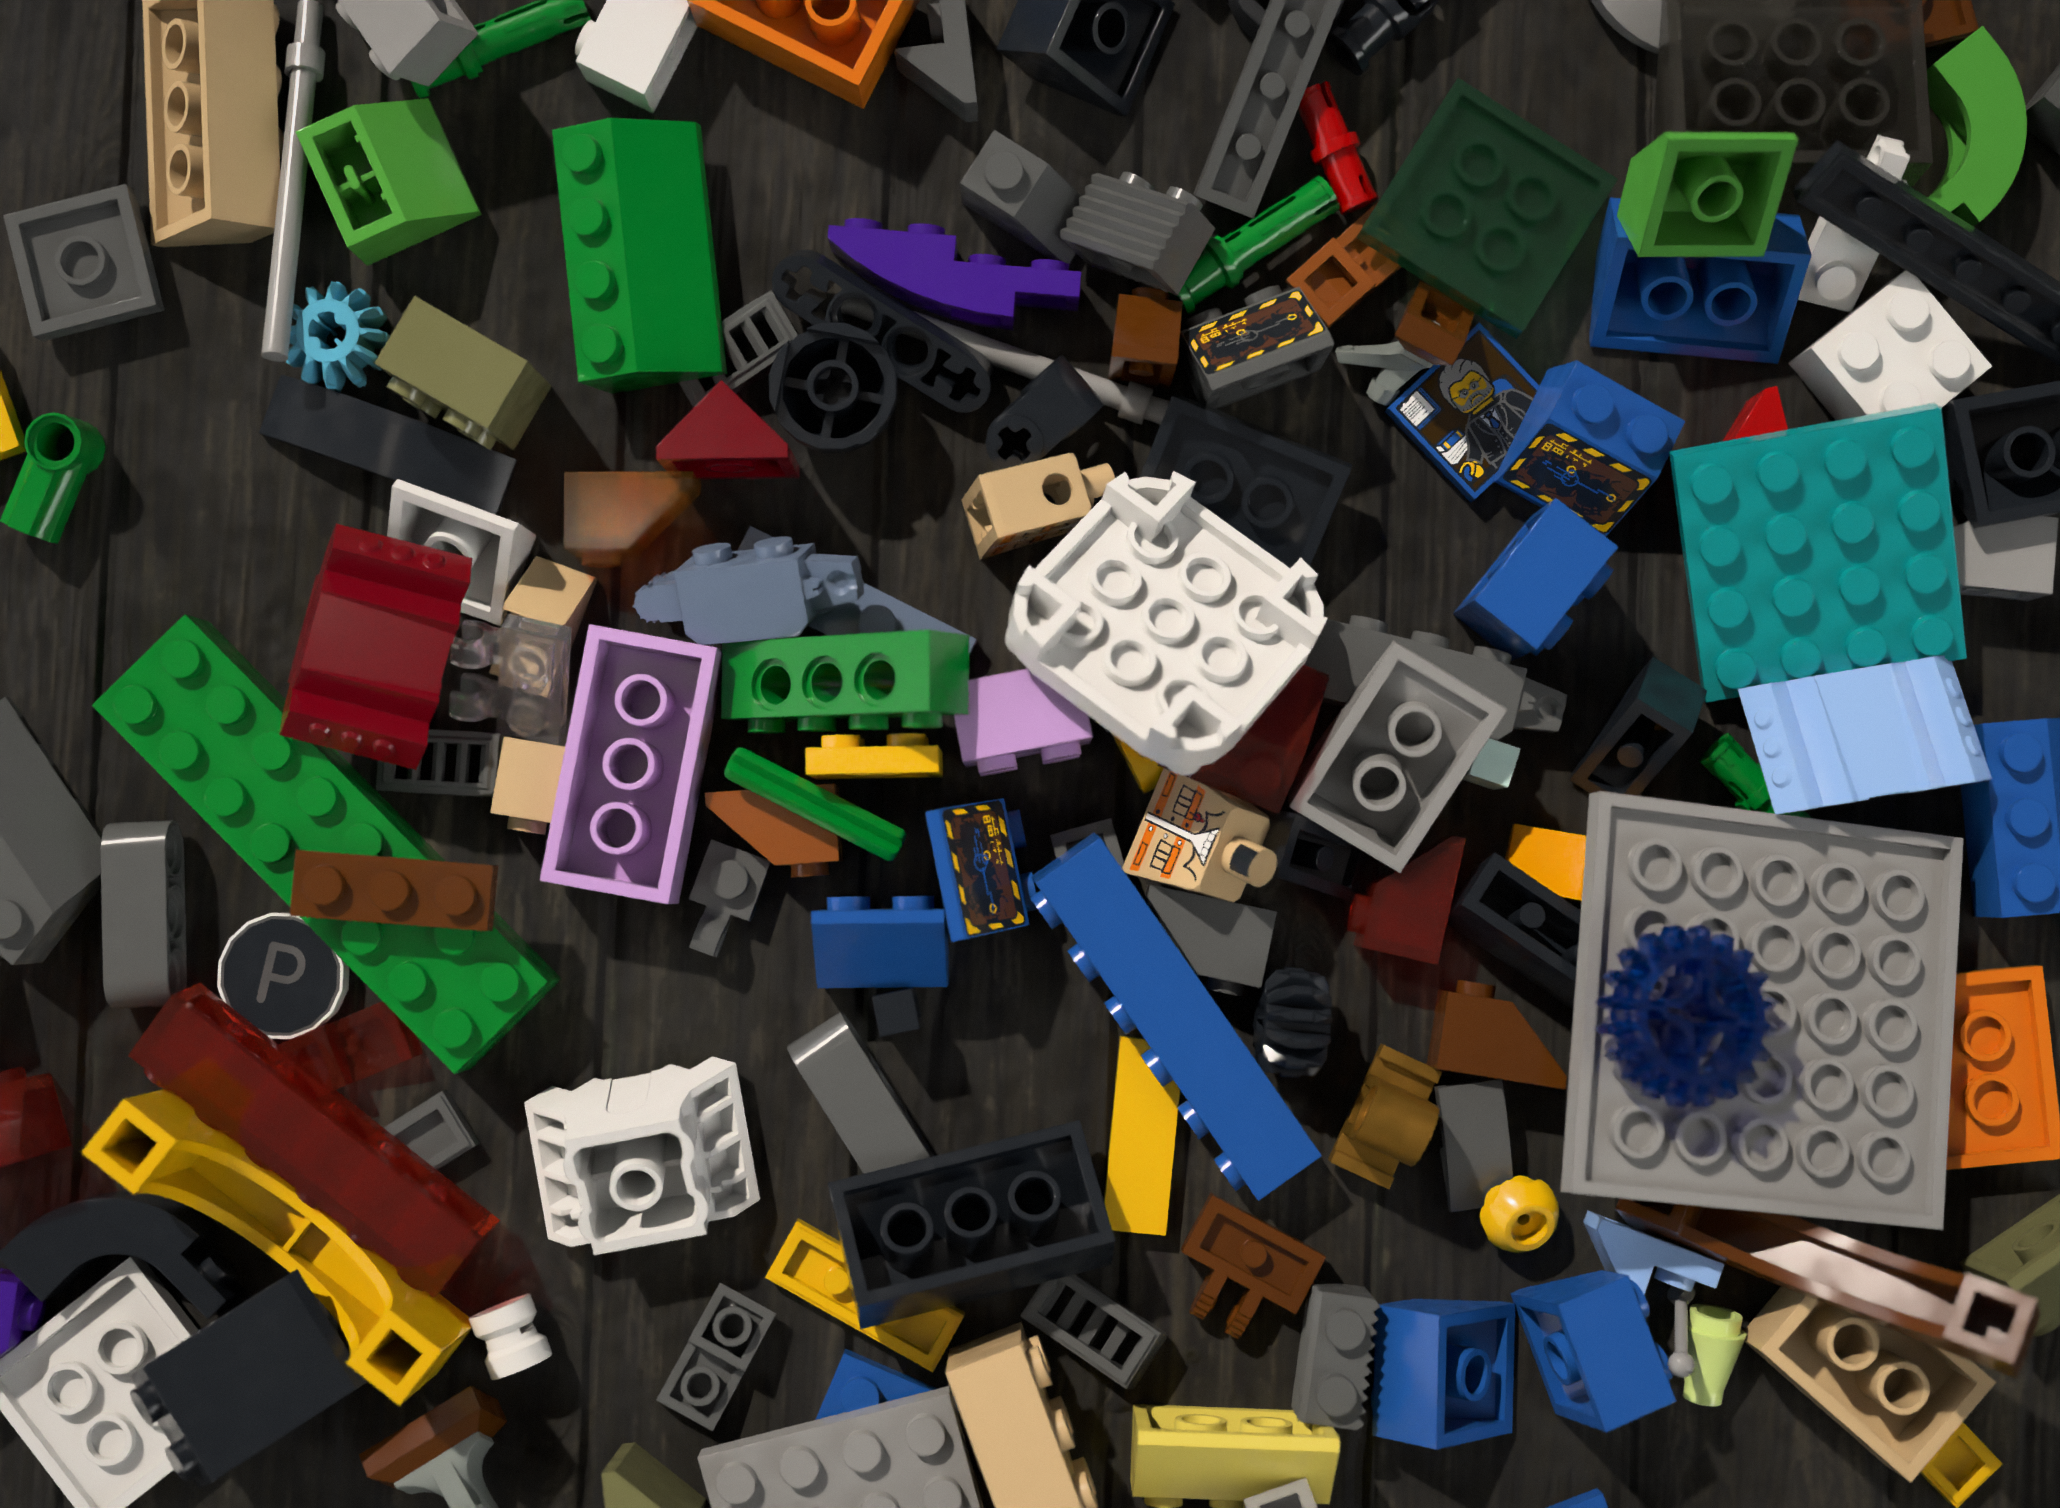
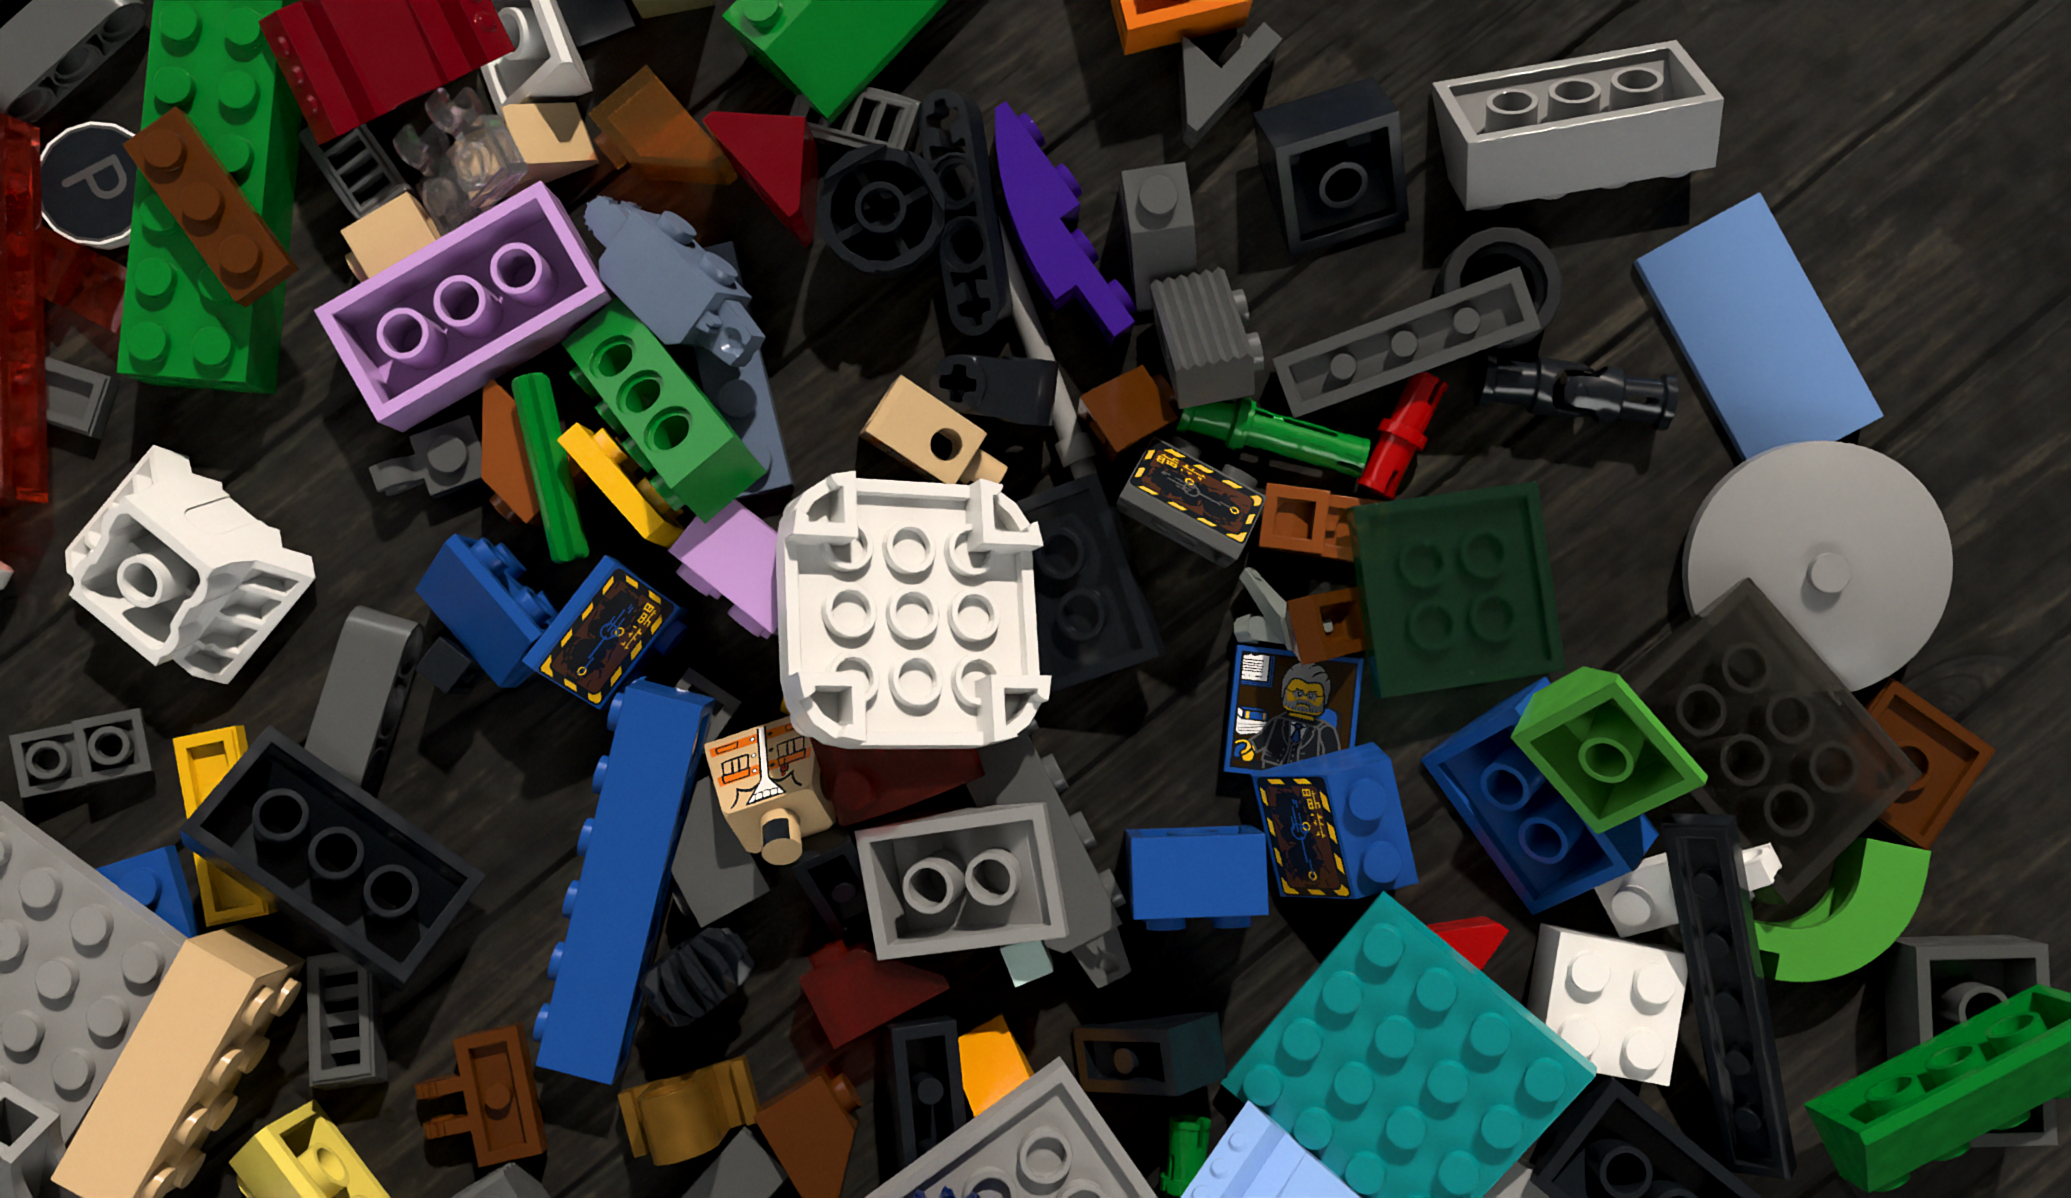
camera: 50 degrees right, 0 degrees up
yellow tile [1104,1036,1180,1236] -> none

